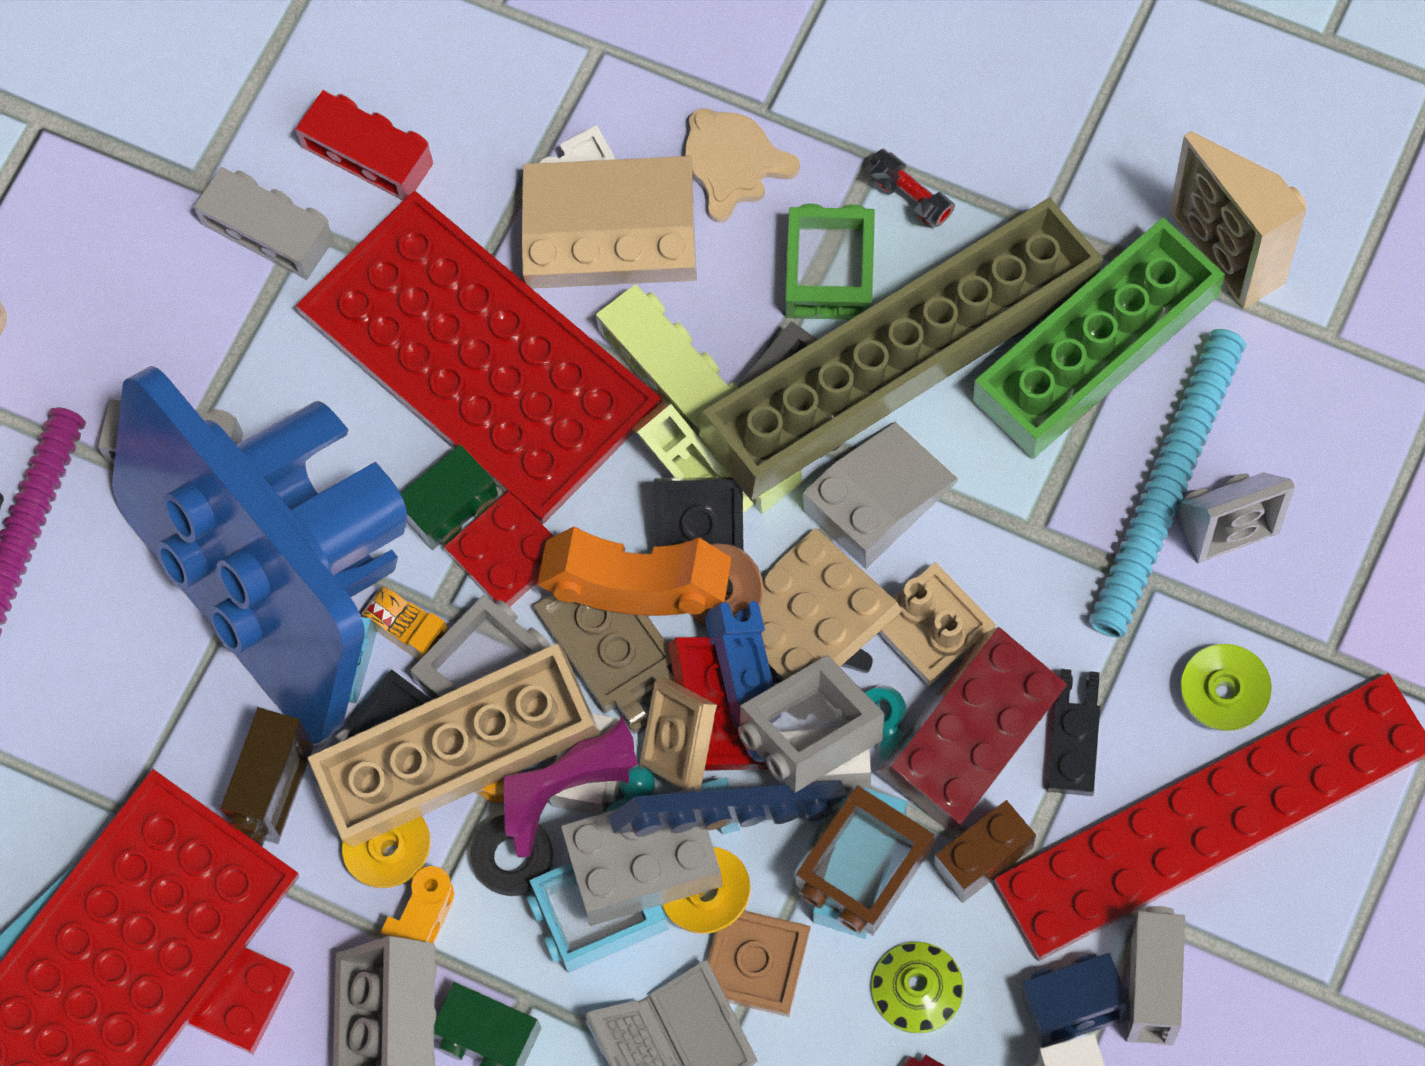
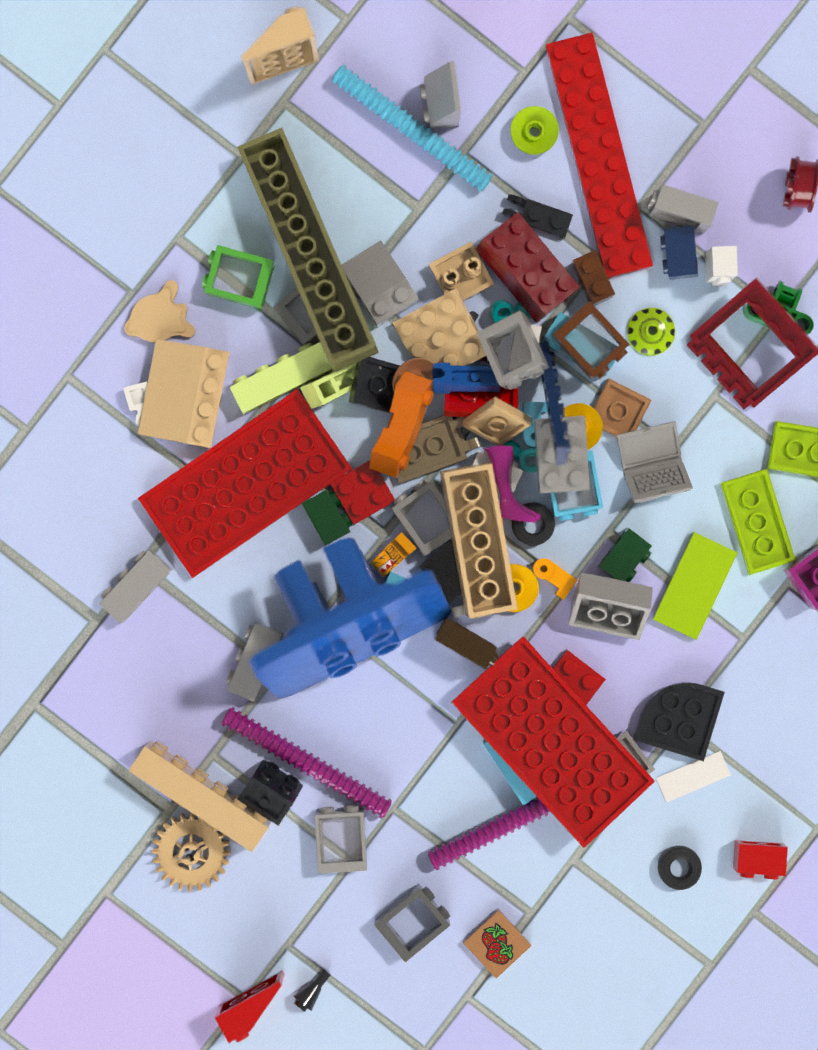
camera: 80 degrees left, 20 degrees up
red brick [296,90,434,201] -> none
black piece [868,148,955,228] -> none
bright green brick [973,217,1225,459] -> none

